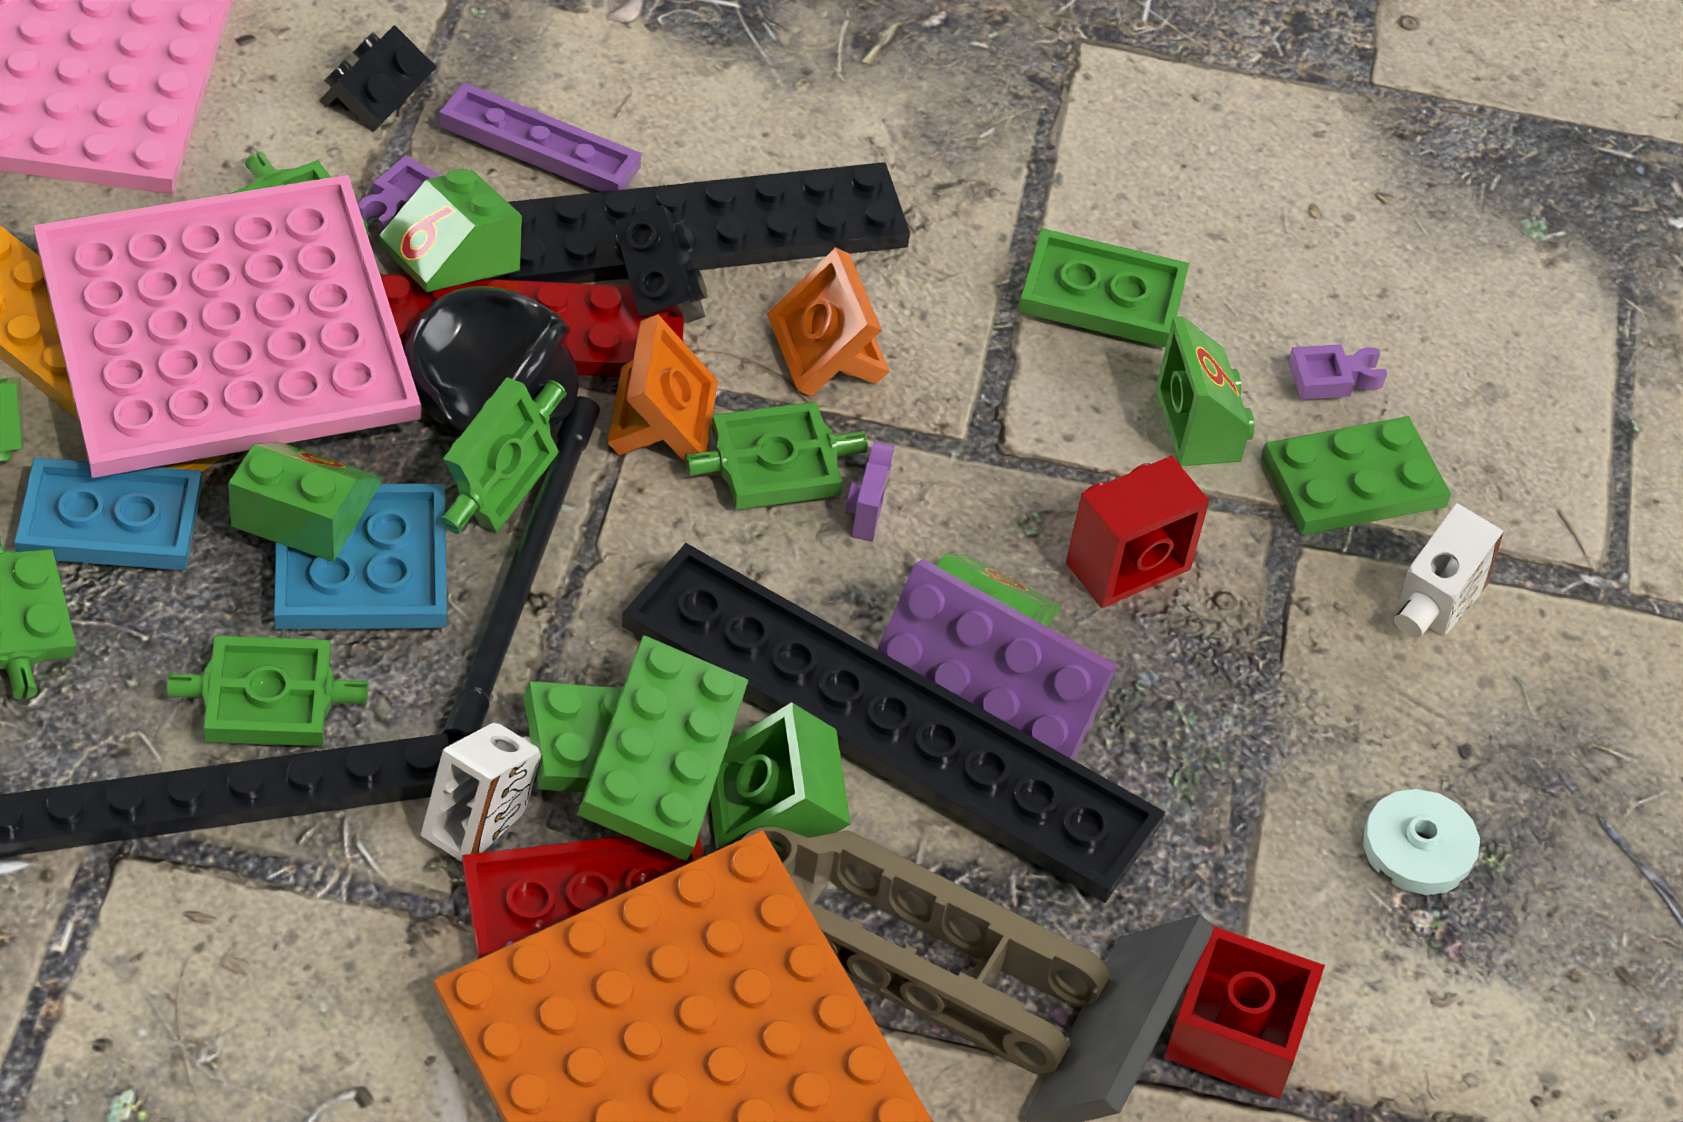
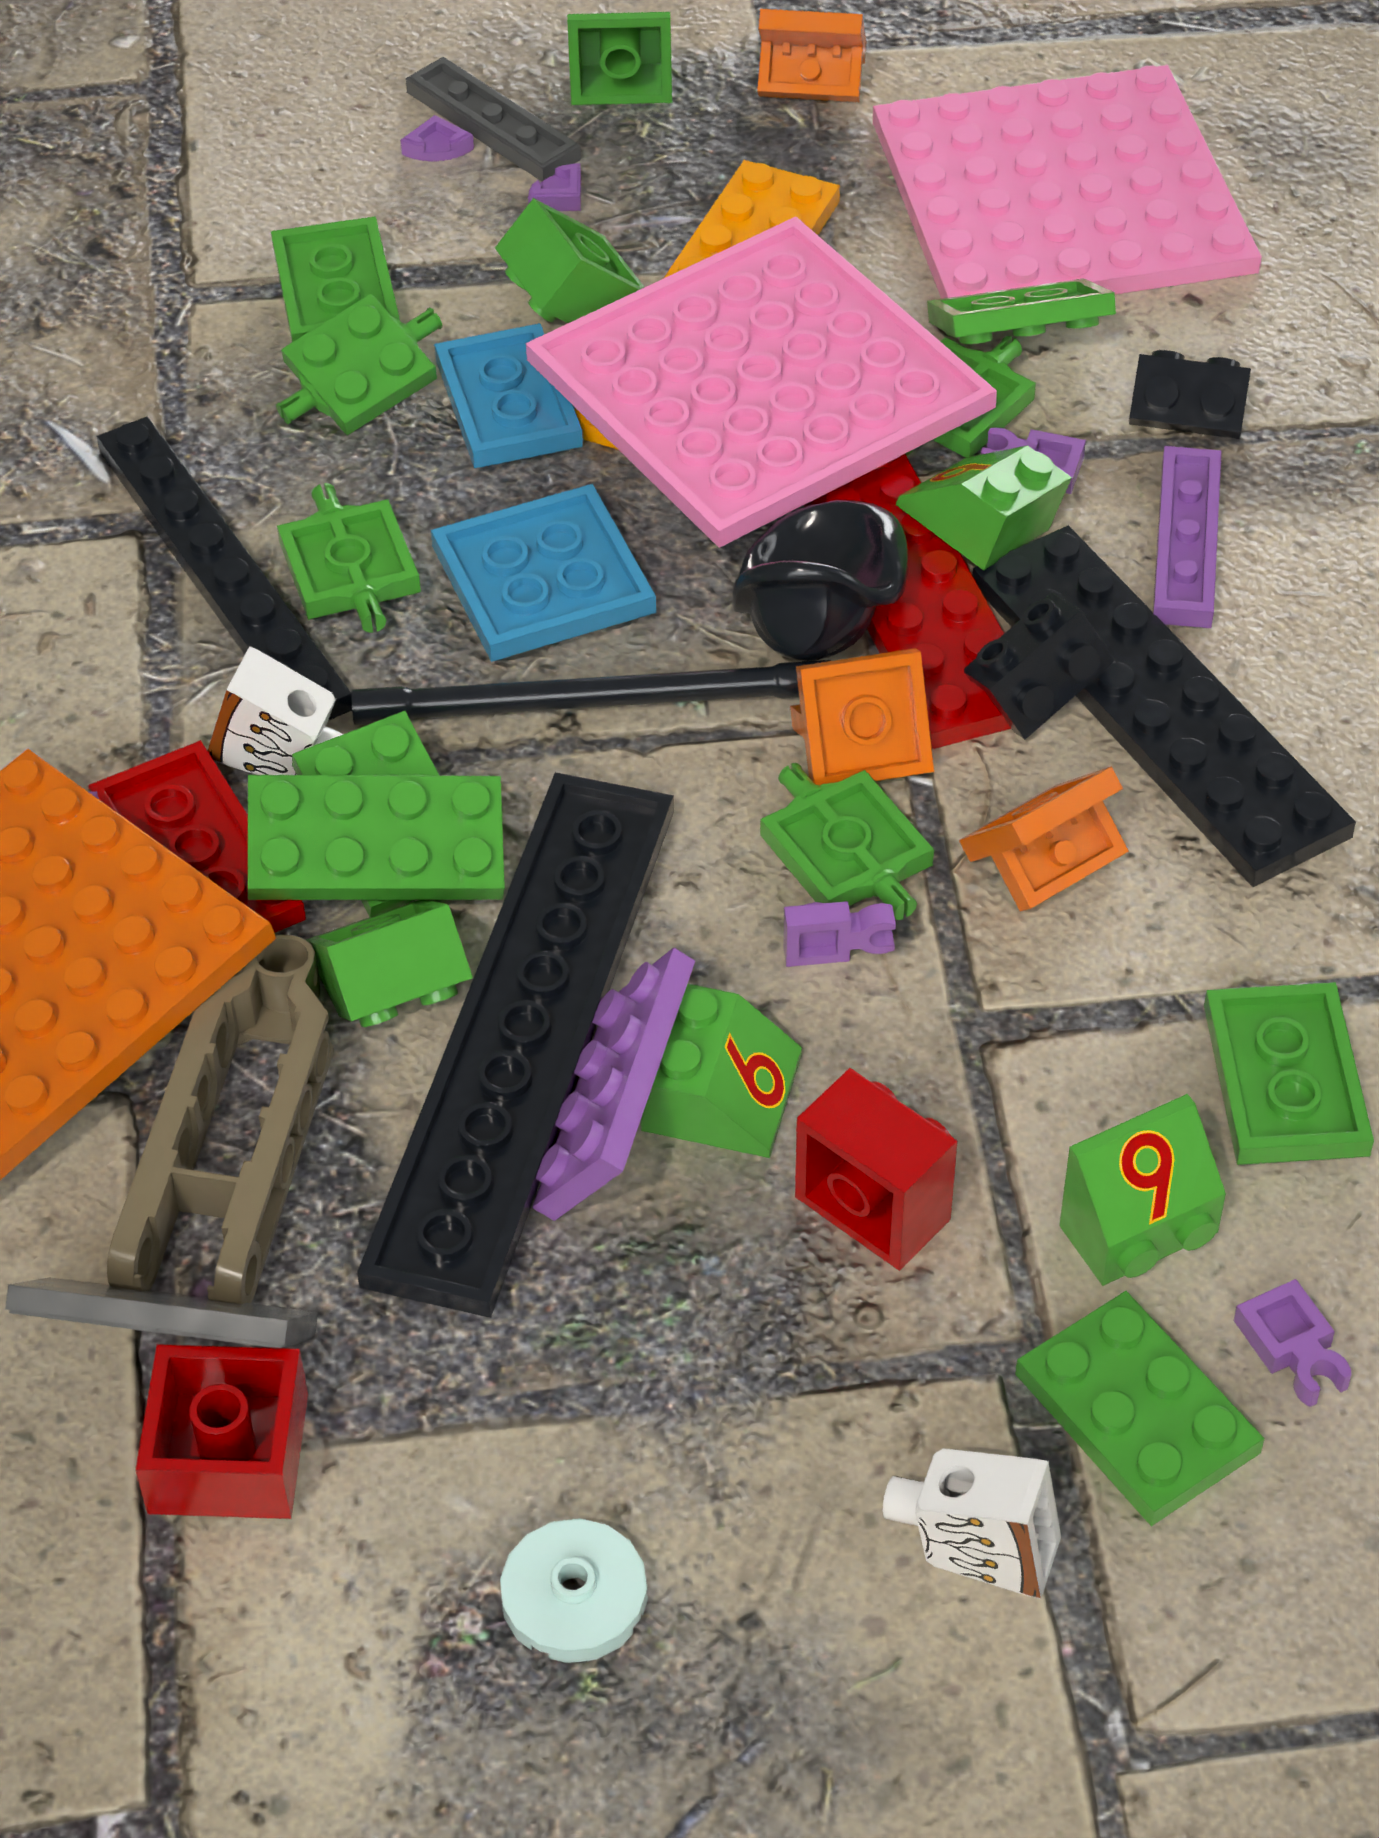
camera: 80 degrees right, 0 degrees up
bright green slope [228,442,381,562] -> none
bright green plate [440,377,567,534] -> none
none -> bright green plate [927,278,1116,344]

